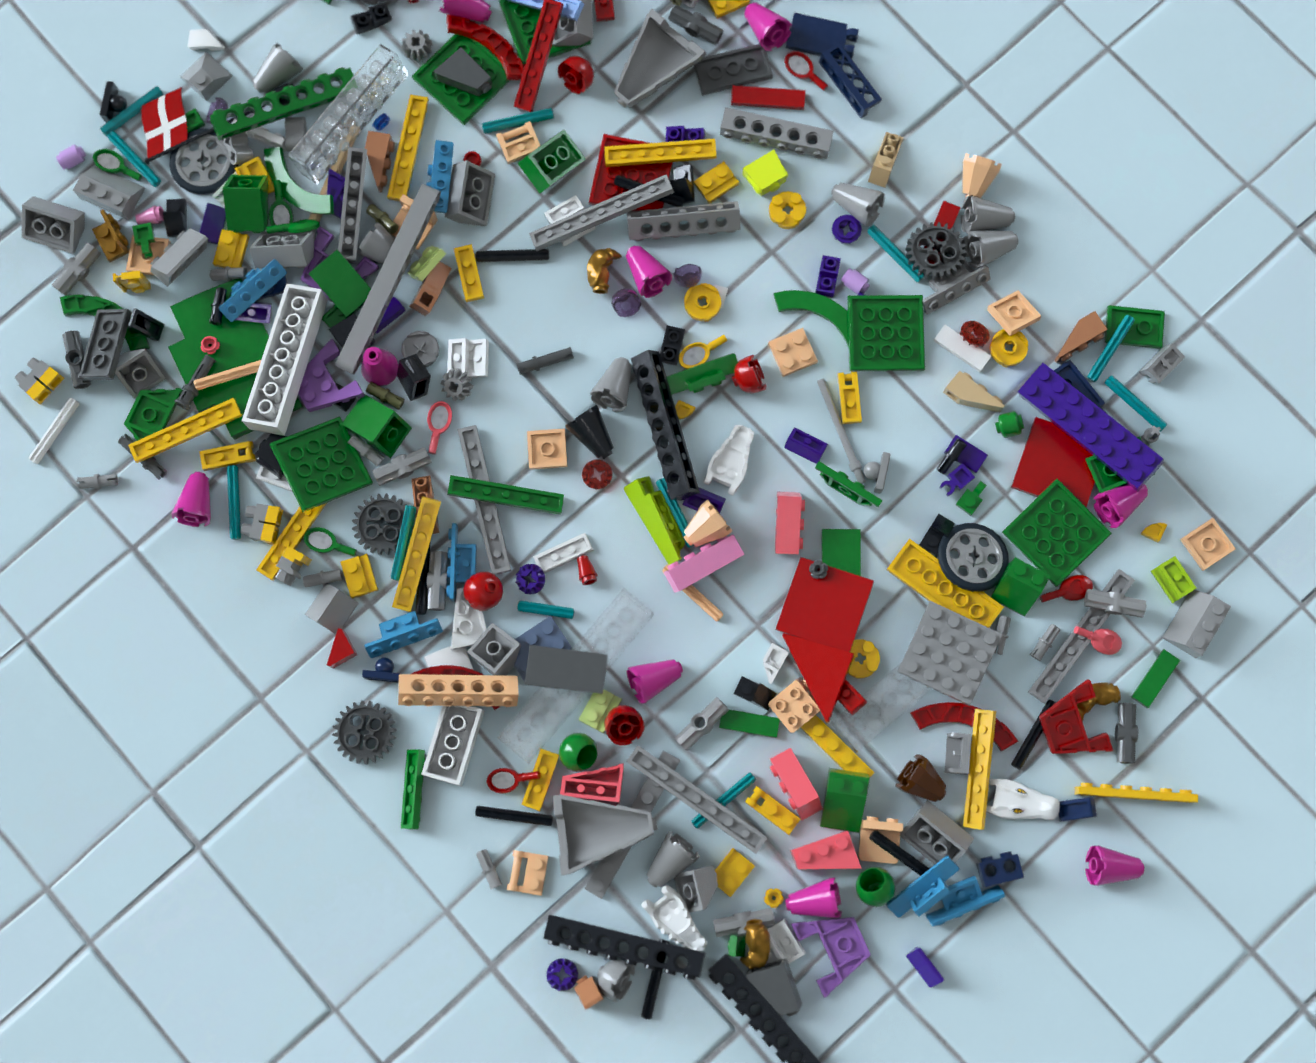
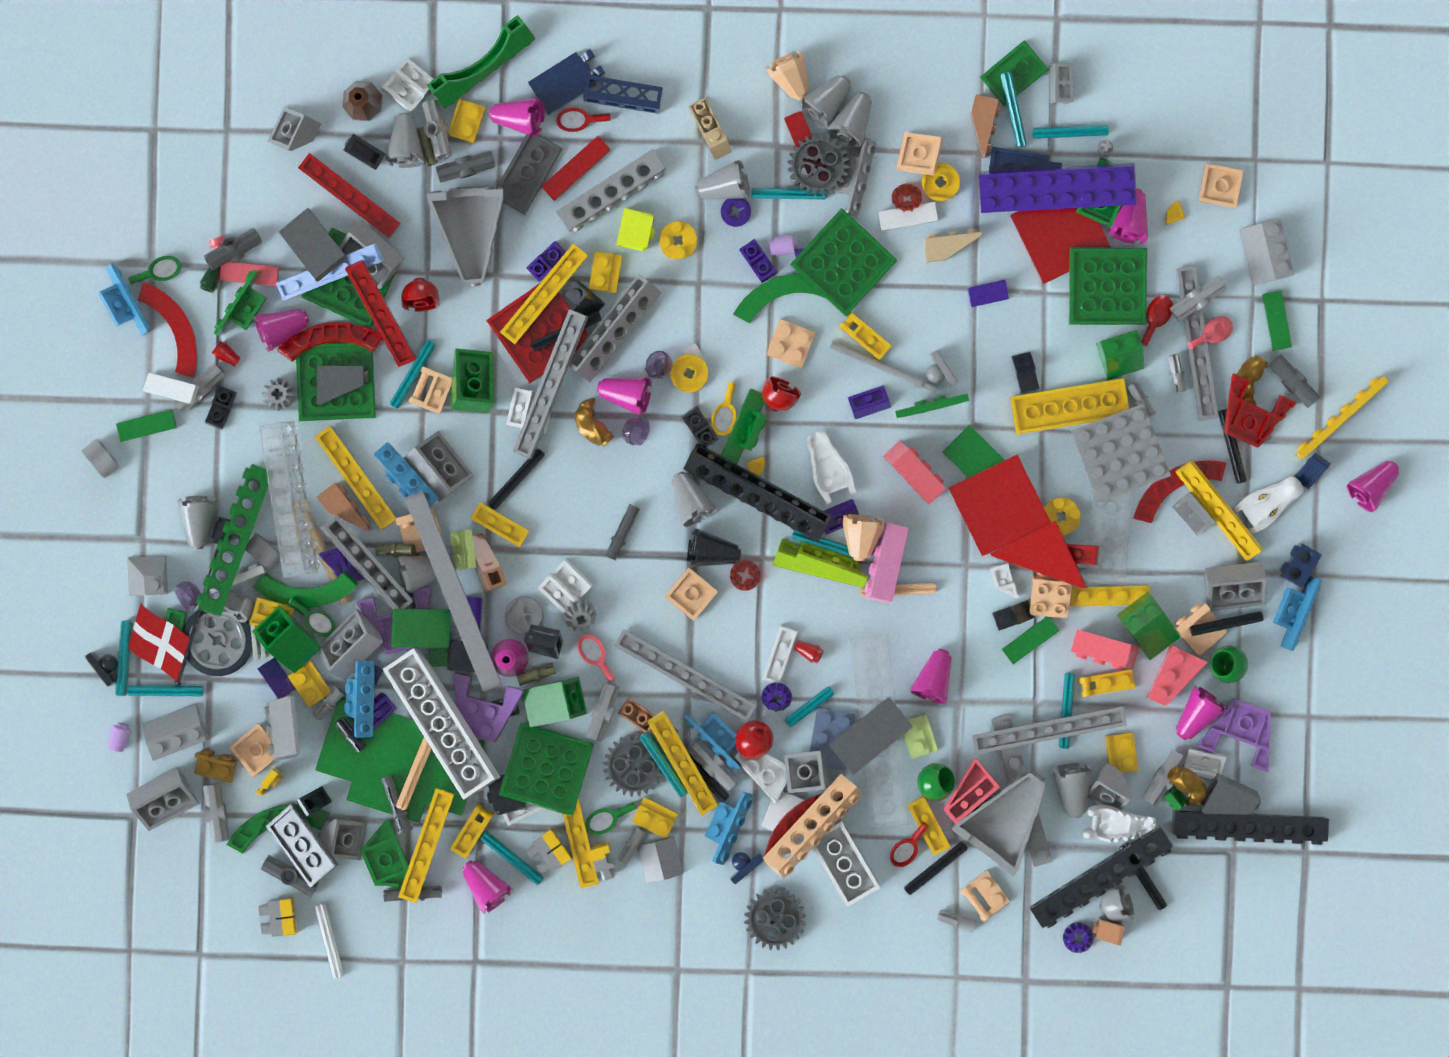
camera: 50 degrees left, 10 degrees up
light grey pin [77,474,118,490] -> none
green piece [93,149,142,181] -> none
green plate [132,222,155,258] -> none
bright pink cone [135,206,164,225] -> none
black slope [163,199,187,237] -> none
white slope [188,29,225,51] -> none
coral plate [201,336,220,354] -> none
green piece [266,219,320,234] -> none
red slope [327,628,358,668] -> none
light grey pin [347,434,385,467] -> none
clear blue tile [372,113,390,131] -> none
green plate [400,749,425,829] -> none
green plate [447,475,564,515] -> none
red plate [463,151,482,166] -> none
red cylinder [604,705,645,746] -> none
light grey piece [675,697,729,751] -> none
yellow plate [764,888,784,908] -> none
dark grey plate [809,560,828,579] -> none
dark azure bracket [886,856,959,918] -> none
reddish brown cone [895,754,946,802] -> none
dark purple slope [906,947,944,988] -> none
black axle [937,438,967,474] -> none
wedge [938,523,1009,592] -> none
dark purple plate [939,463,975,496] -> none
green plate [956,481,987,516] -> none
green head [995,411,1024,438] -> none
lime plate [1151,556,1197,603] -> none

